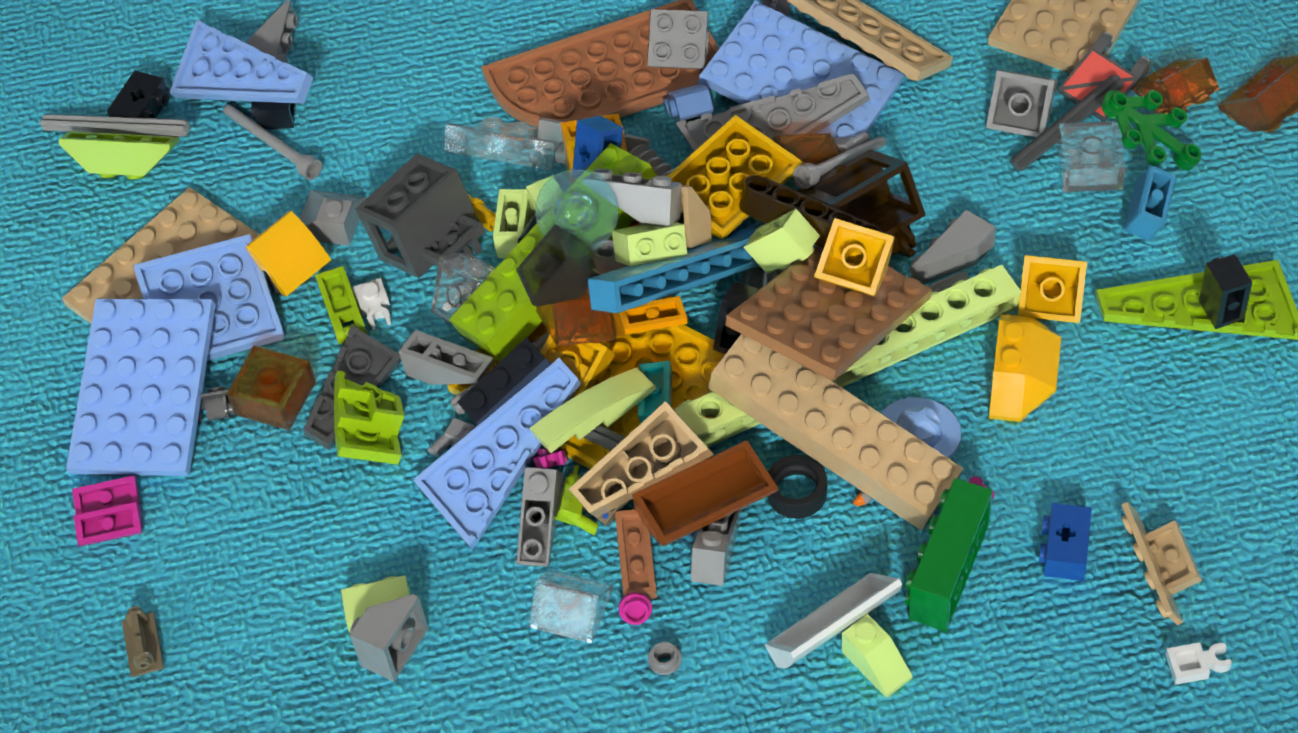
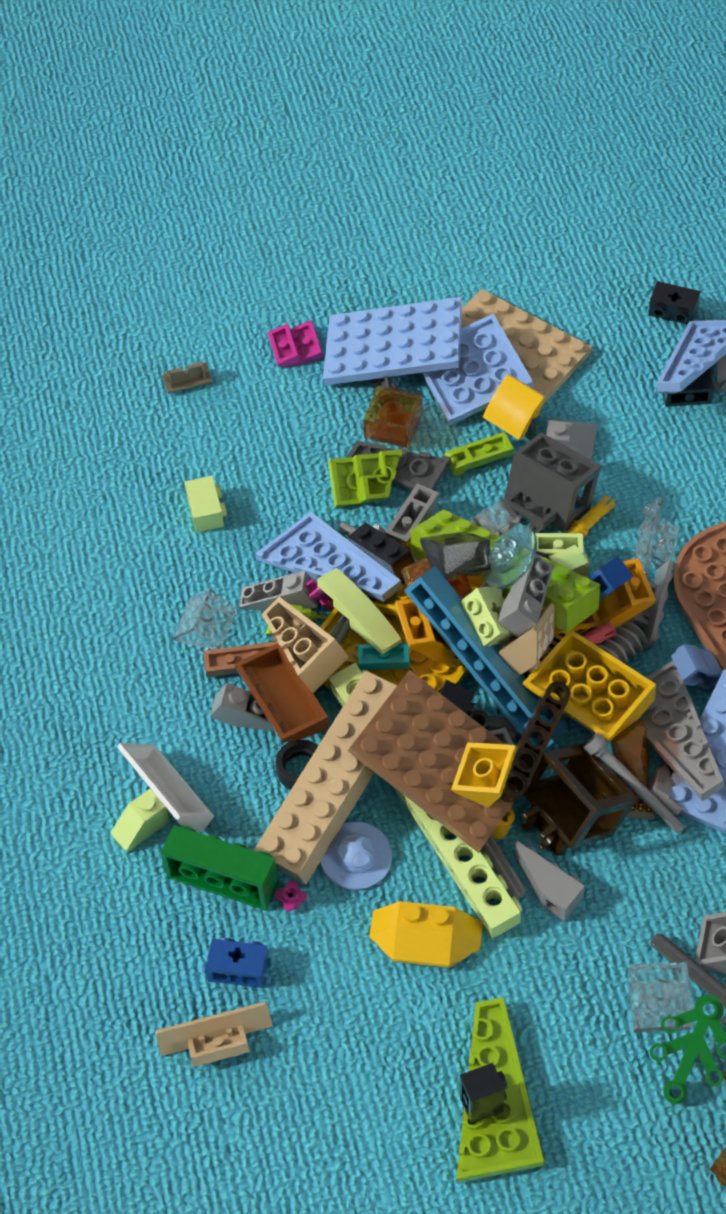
camera: 85 degrees right, 0 degrees up
light grey axle [40,114,191,137] -> none
lime wedge [59,131,179,179] -> none
light grey piece [223,104,322,181] -> none
light grey slope [349,594,429,682] -> none
white plate [352,278,392,330] -> none
dark pink plate [619,592,652,625] -> none
light grey plate [648,642,682,675] -> none
yellowish green brick [743,209,820,274] -> none
yellow slope [1018,255,1087,323] -> none
dark azure brick [1124,166,1177,240] -> none
white plate [1165,643,1232,685] -> none

